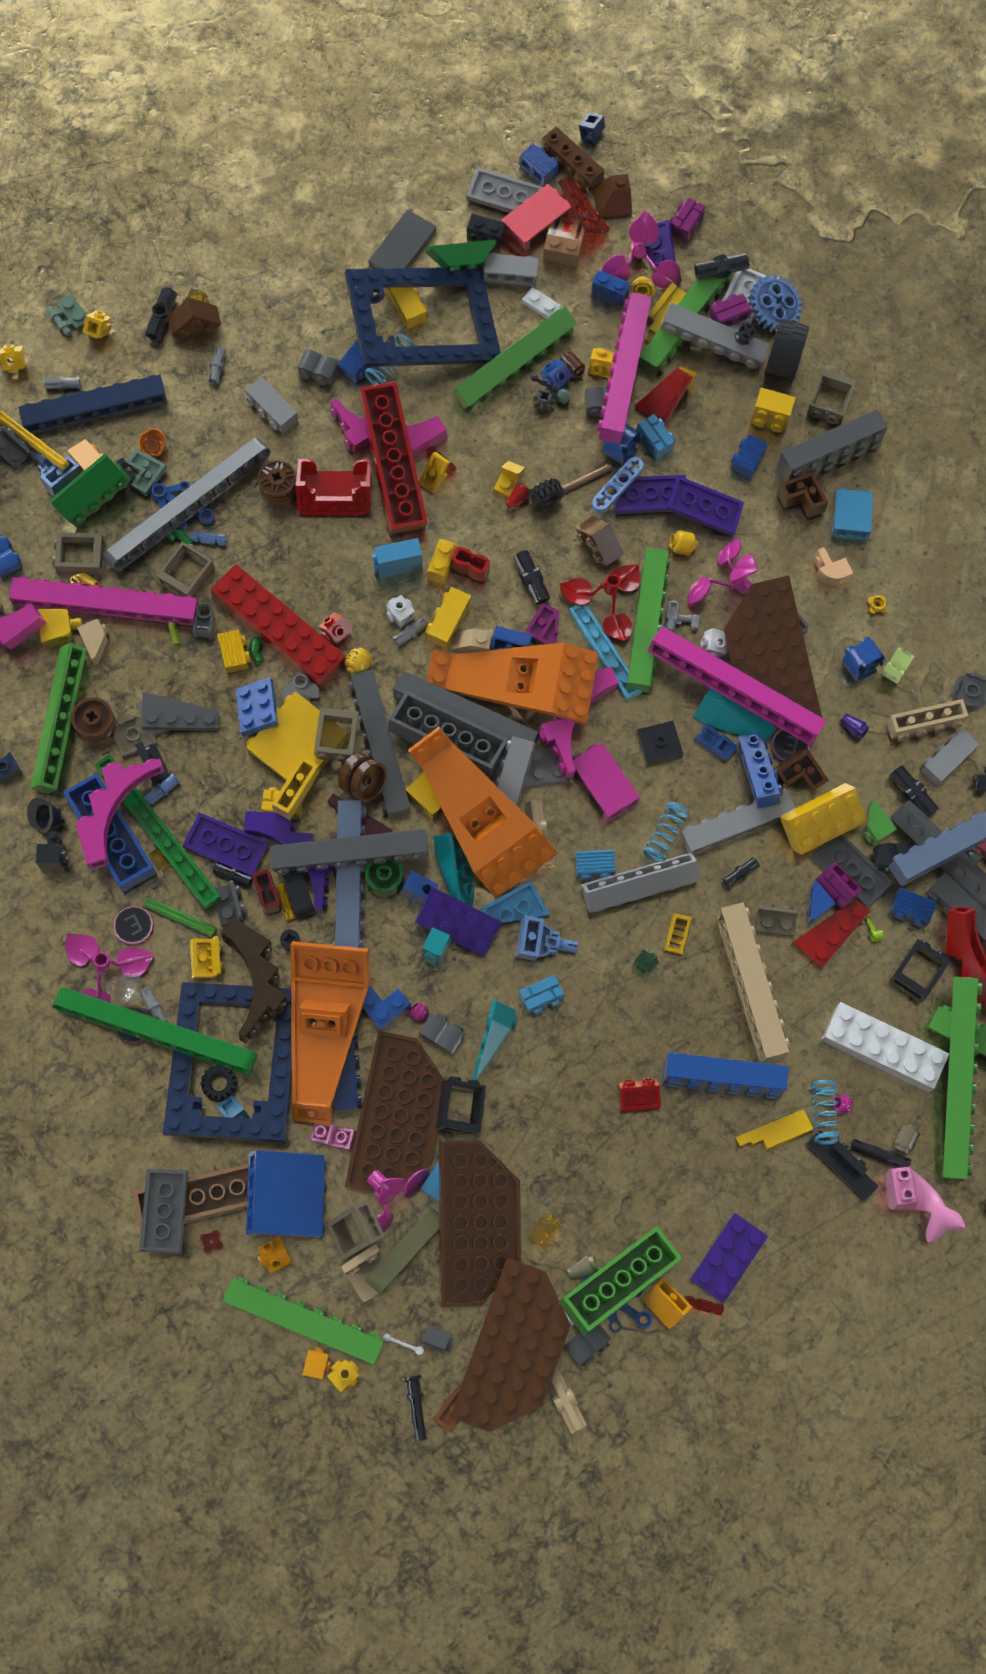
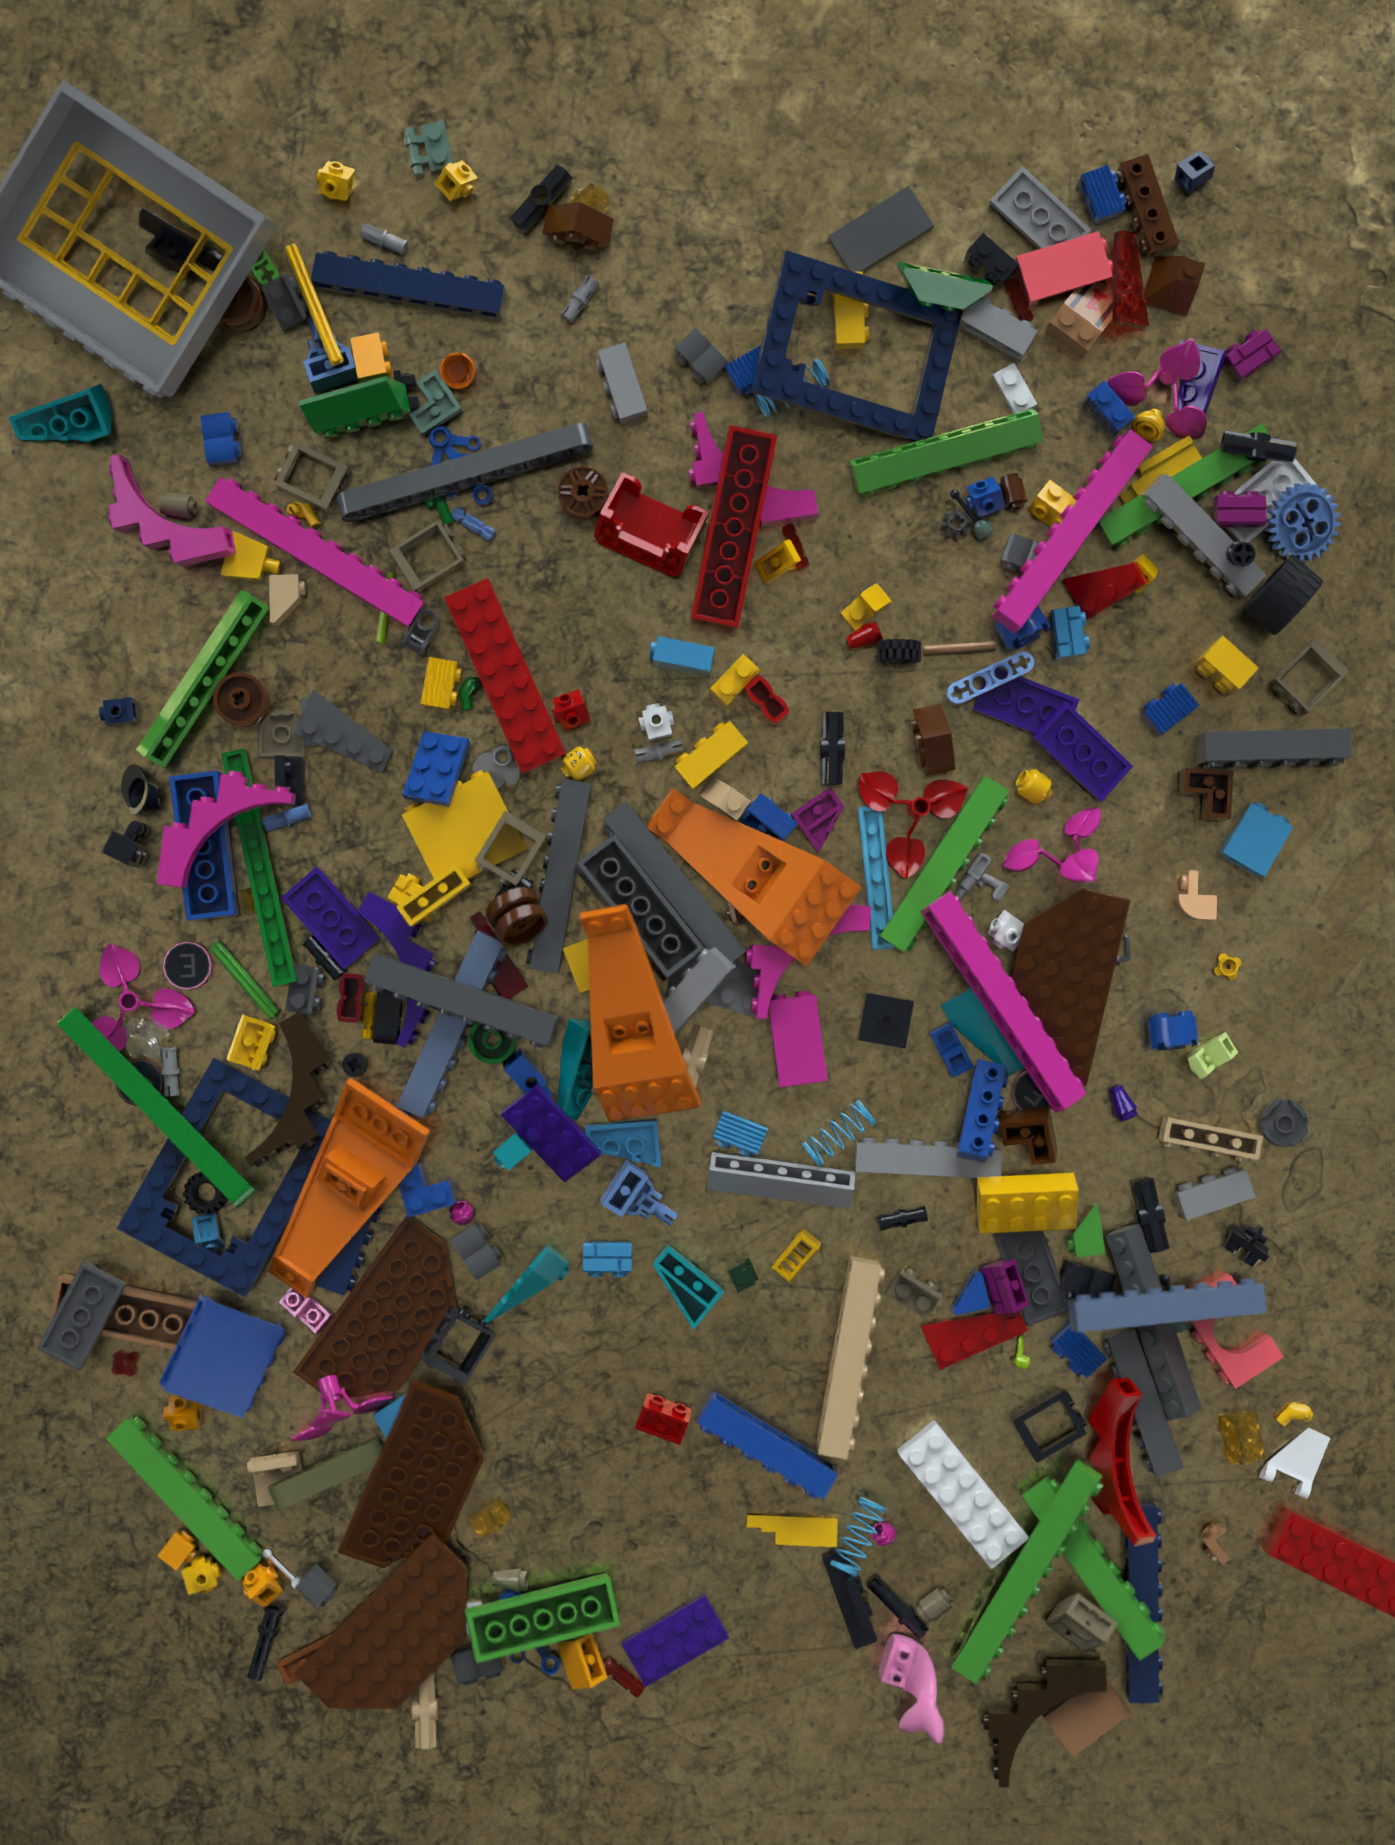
camera: 25 degrees right, 15 degrees up
dark tan window [326,1200,385,1260] -> none
none -> light orange brick [240,1563,283,1607]
none -> teal wedge [653,1243,724,1330]

